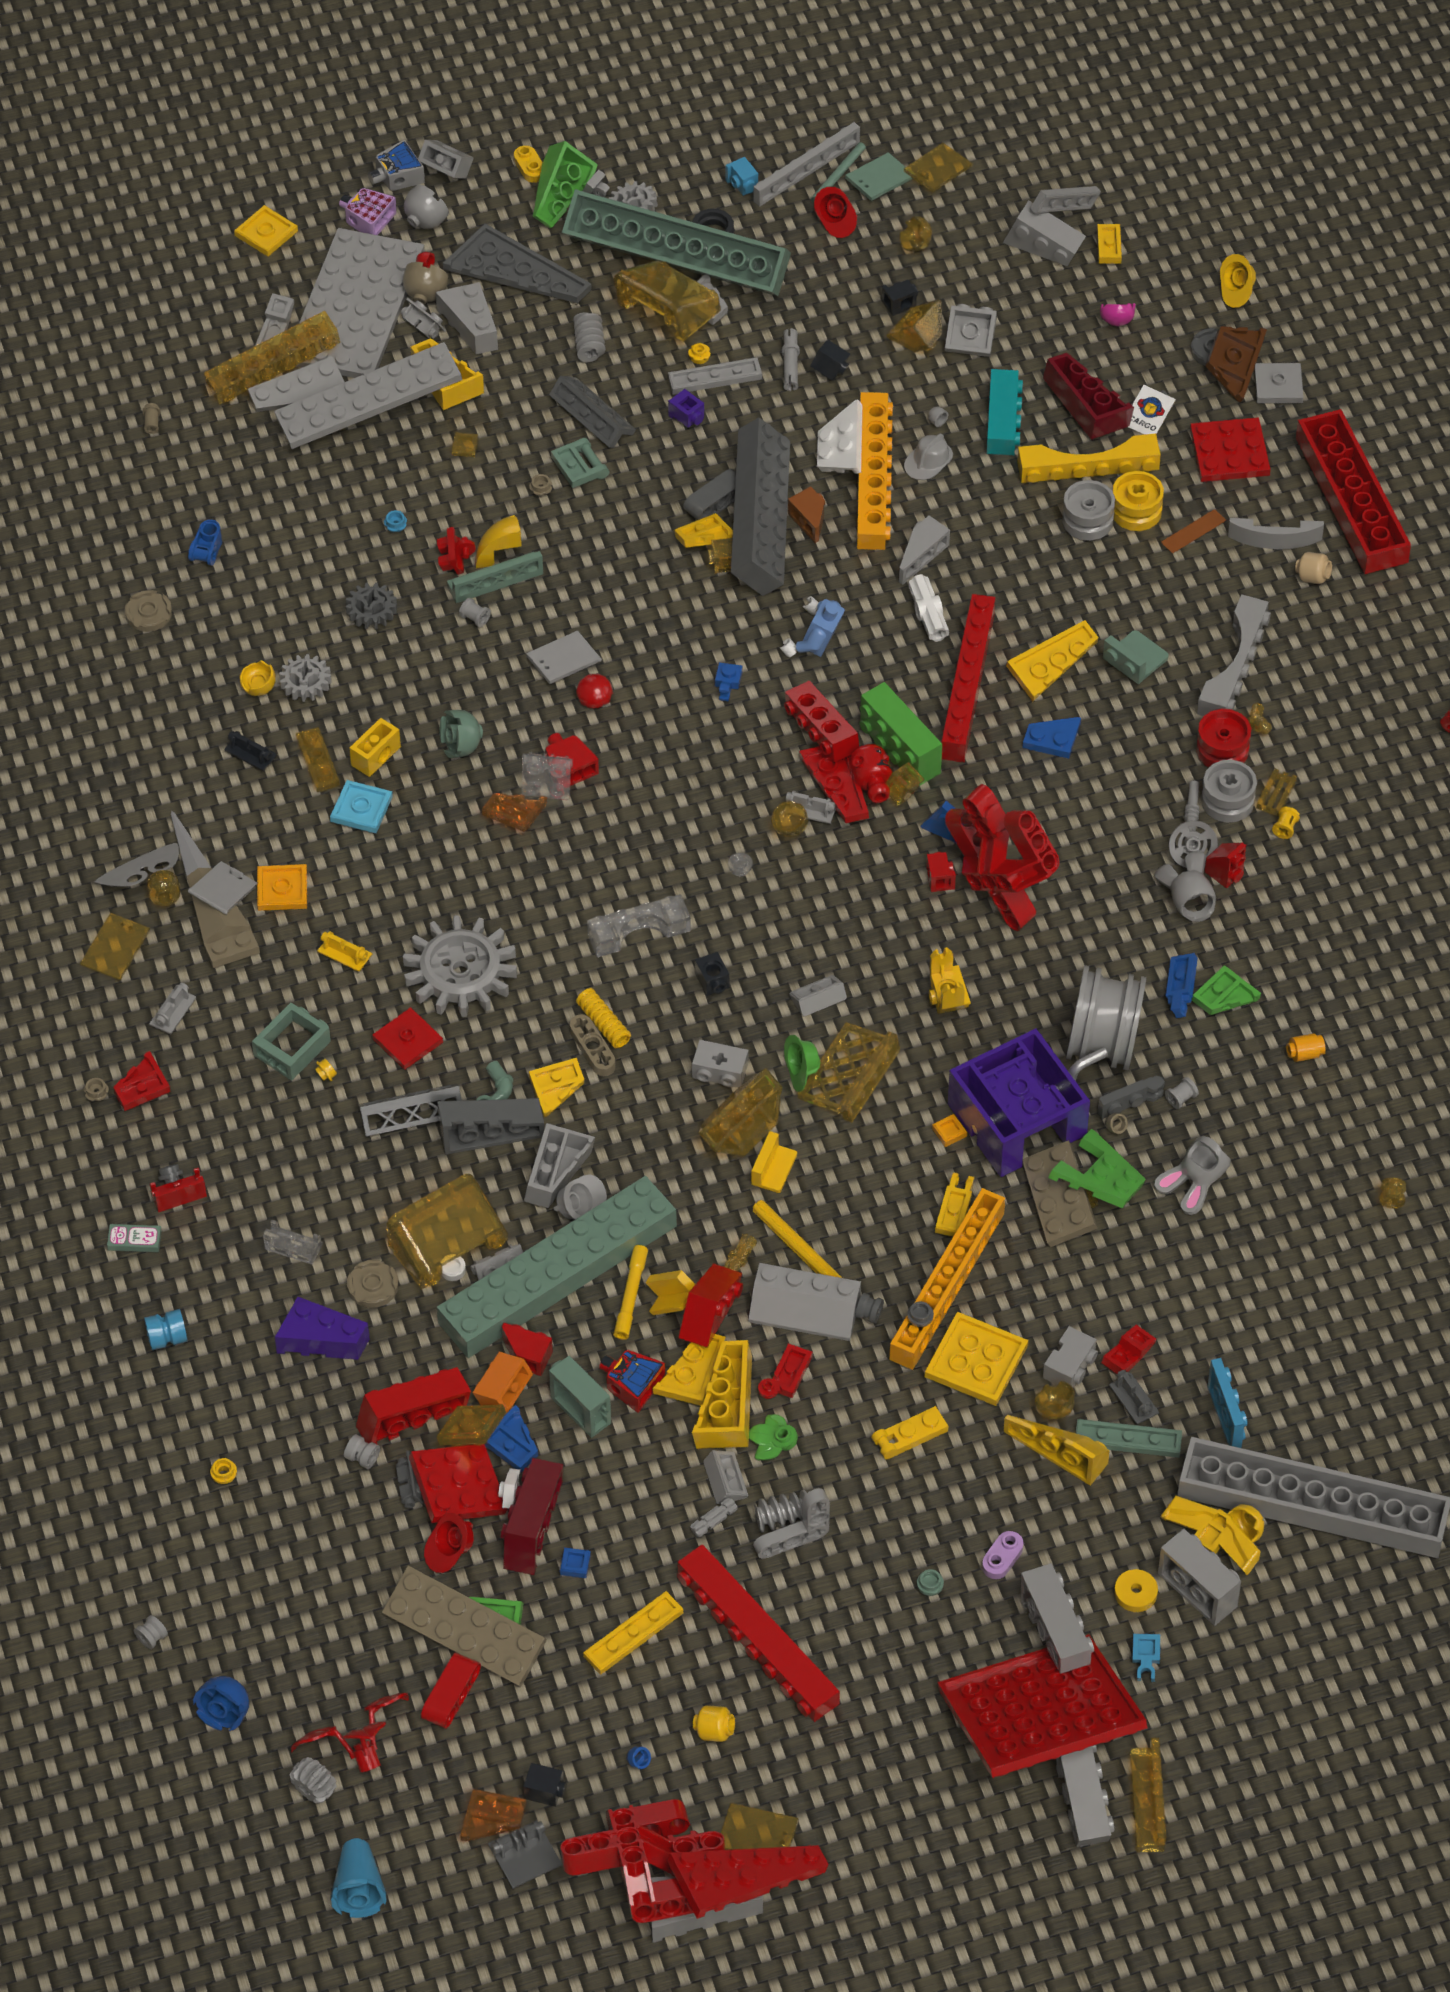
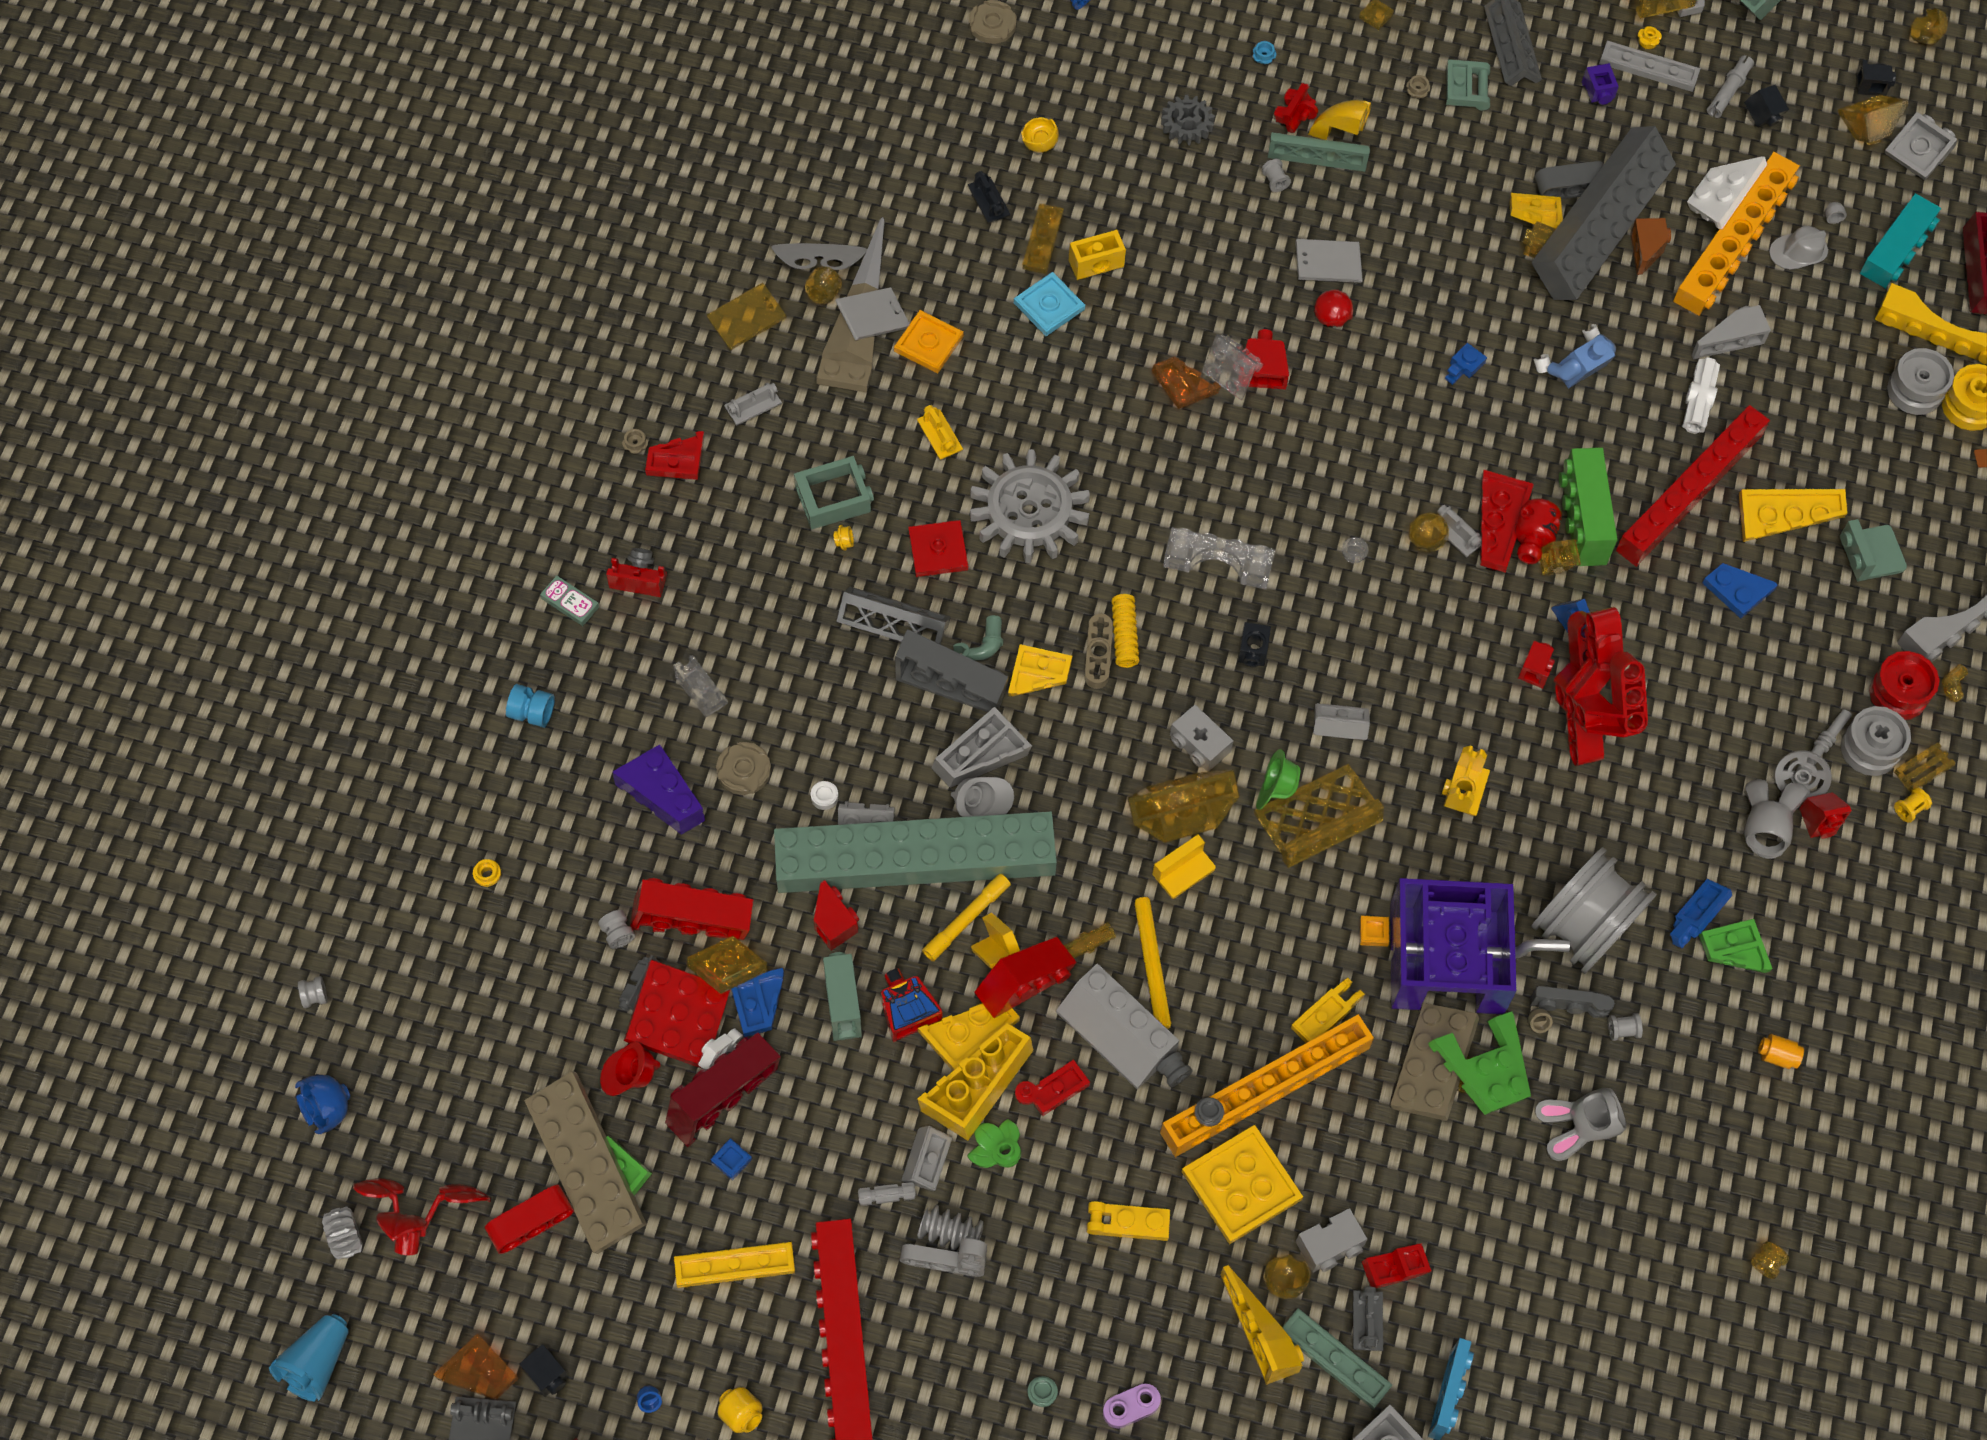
camera: 30 degrees right, 10 degrees up
light grey gear [279,654,332,702] -> none
clear yellow windscreen [386,1174,508,1290] -> none
sand green cylinder [439,710,483,758] -> none
orange brick [472,1352,533,1415] -> none
red brick [784,681,859,762] -> none

